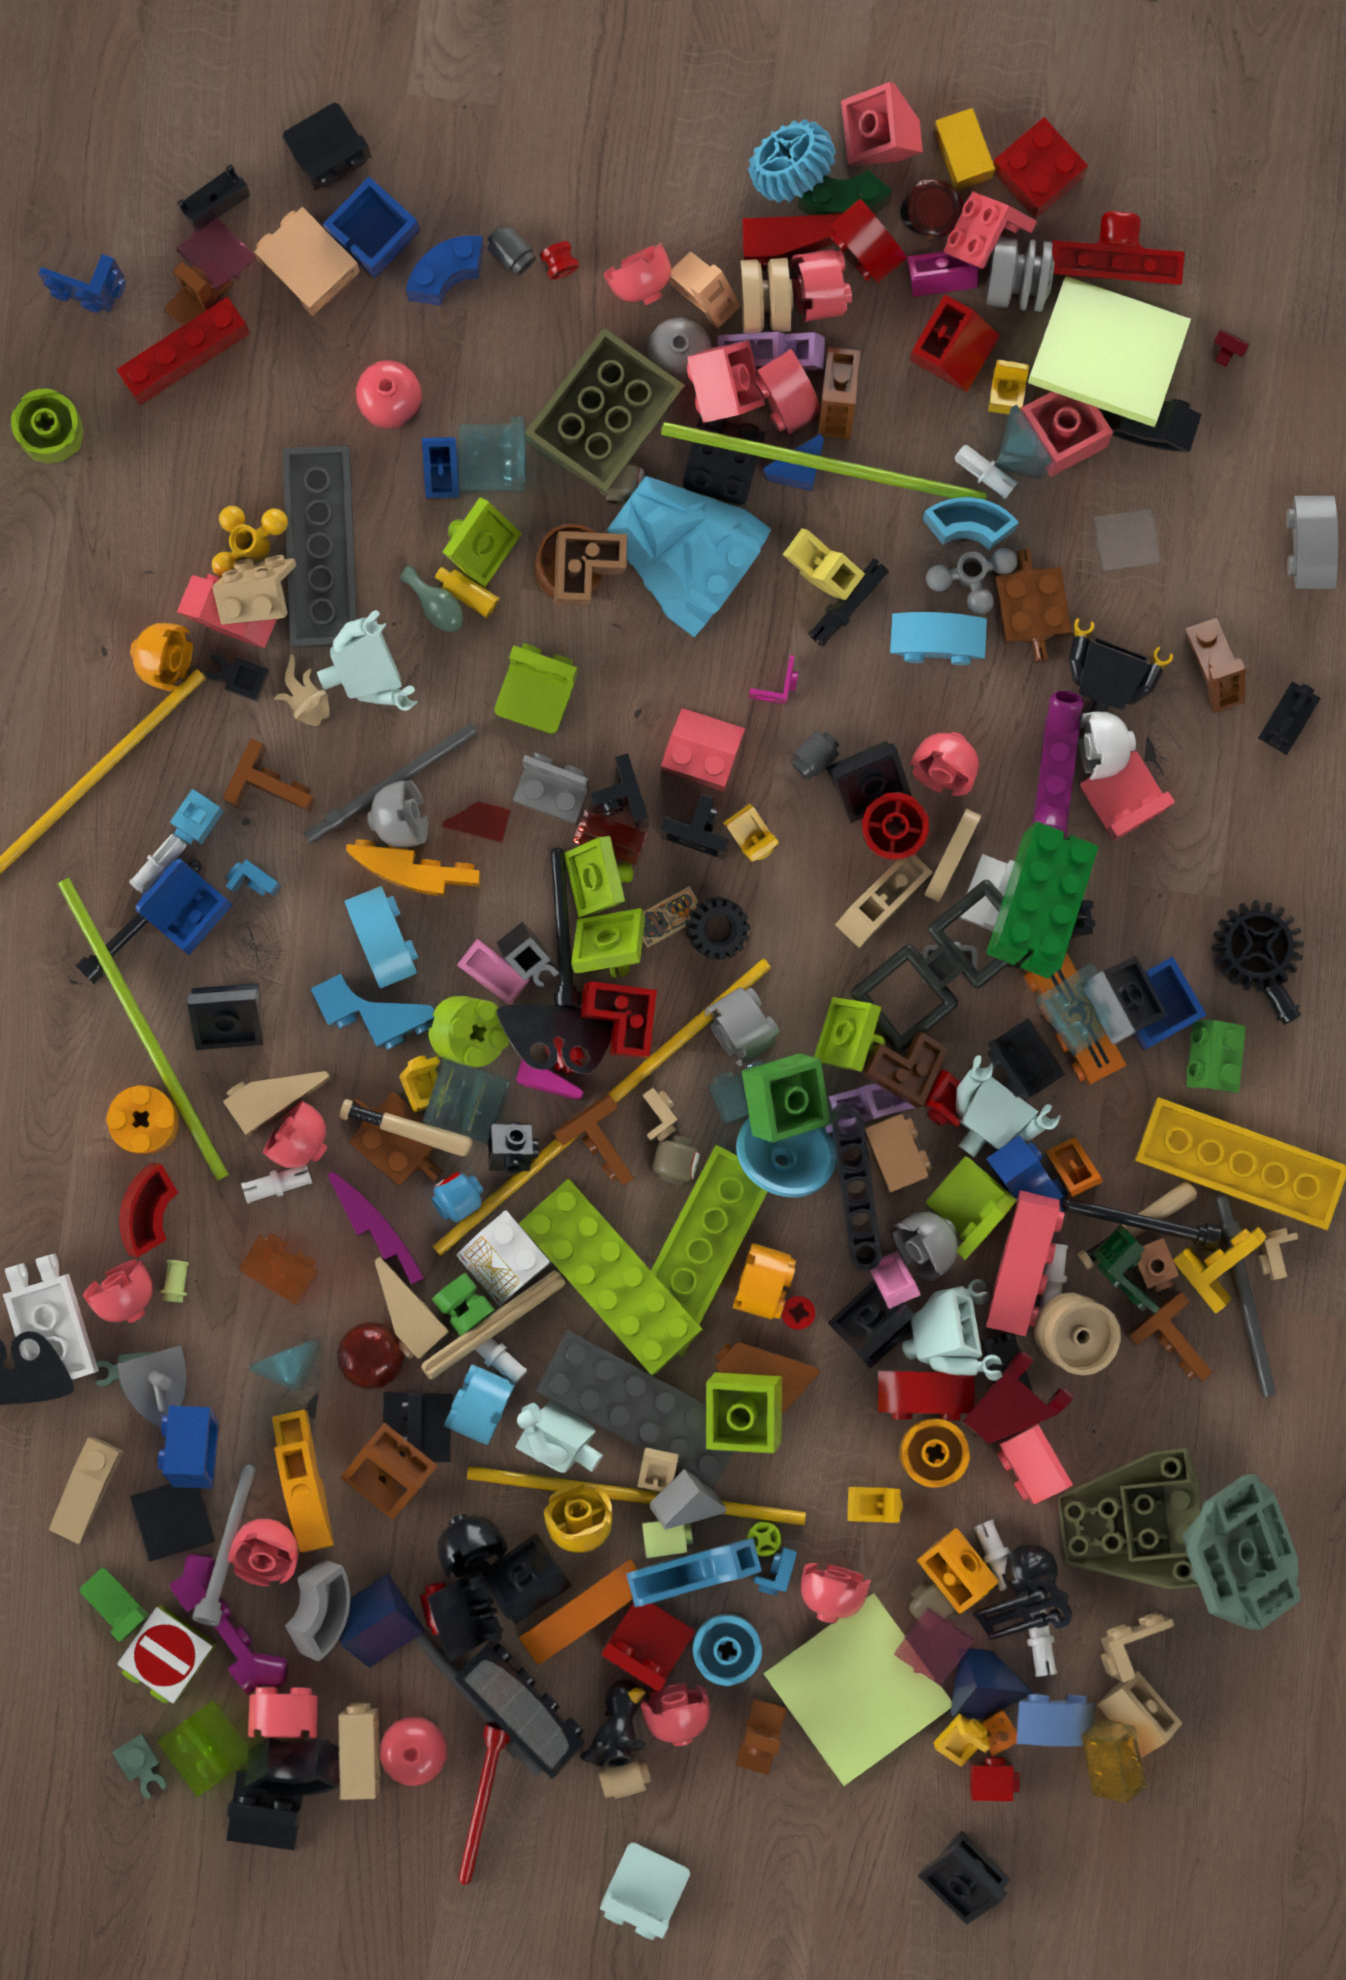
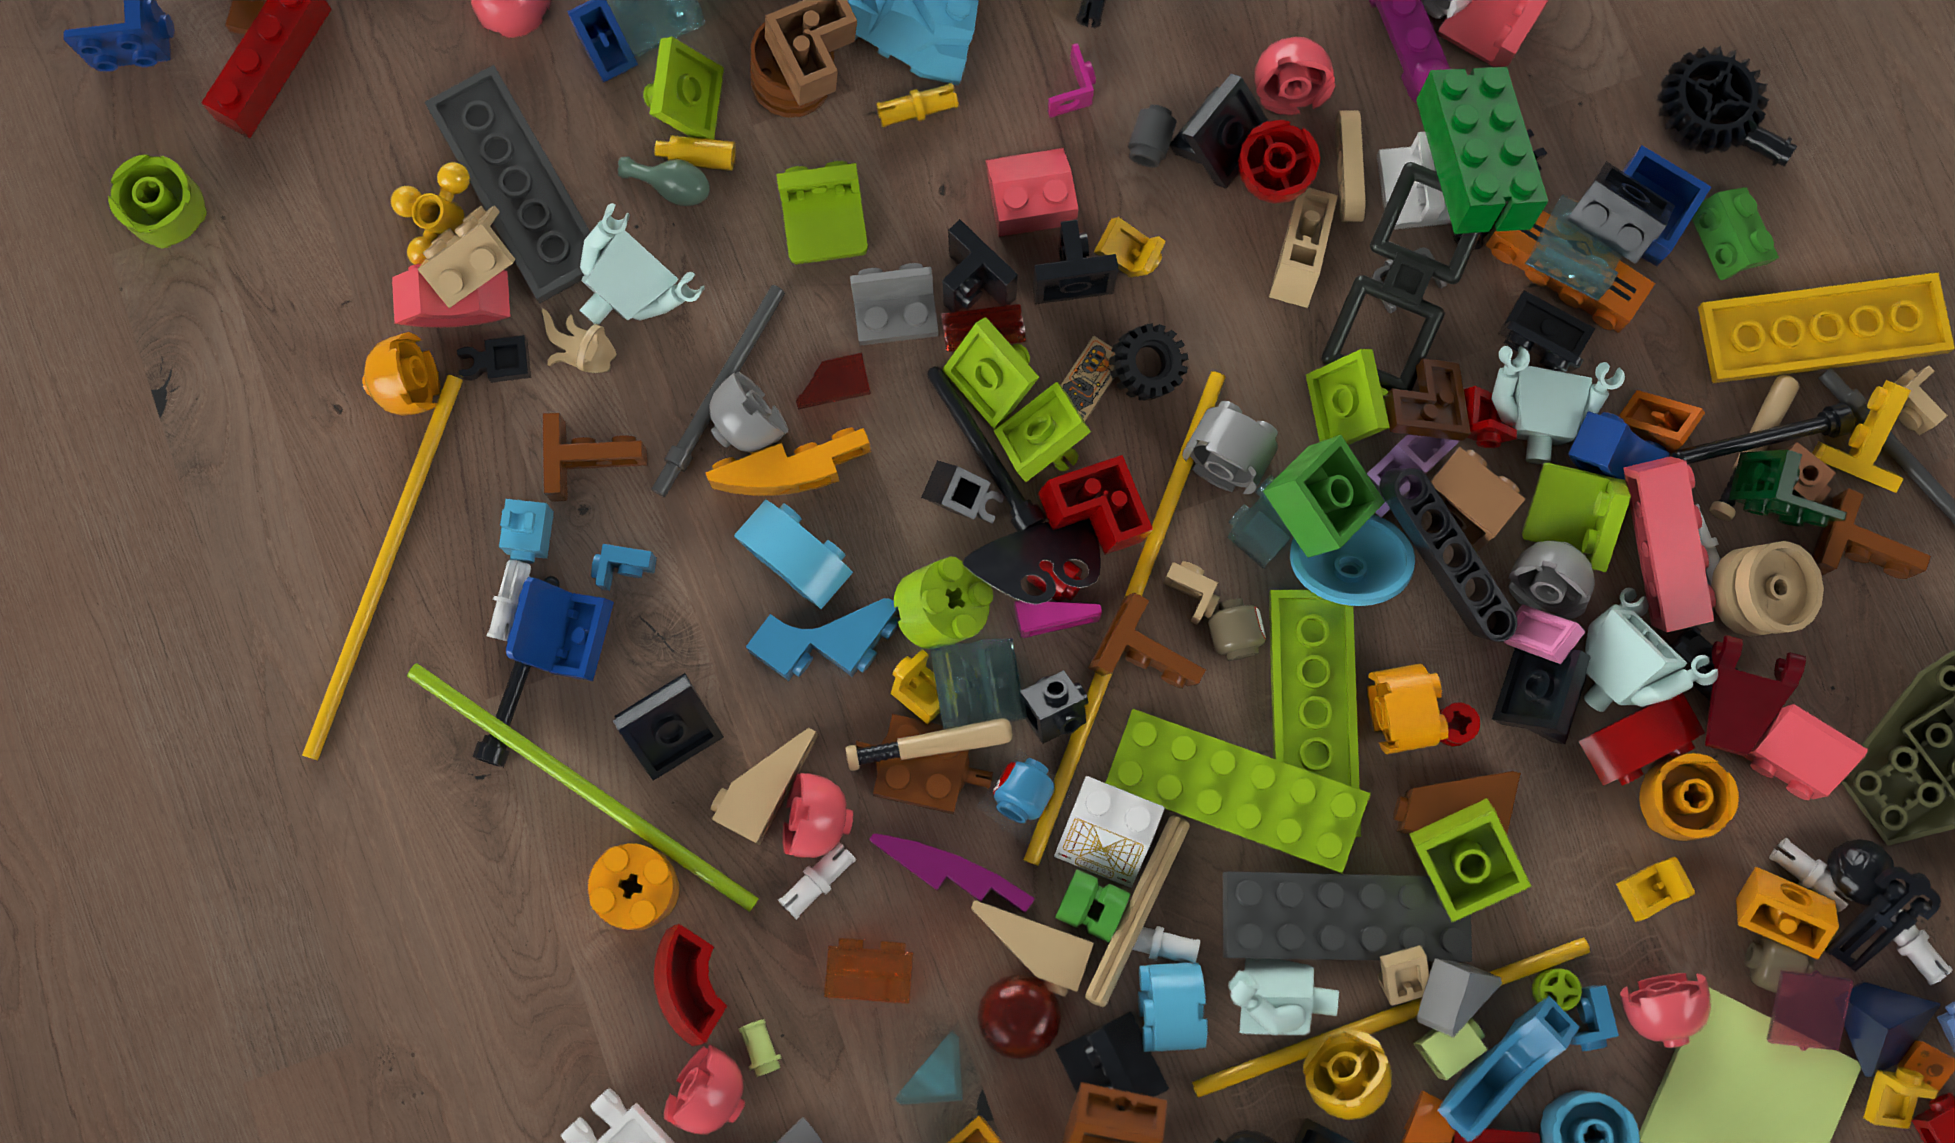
camera: 30 degrees left, 5 degrees down
bright pink tile [457,939,531,1005] -> none
none -> yellow pin [876,82,959,128]

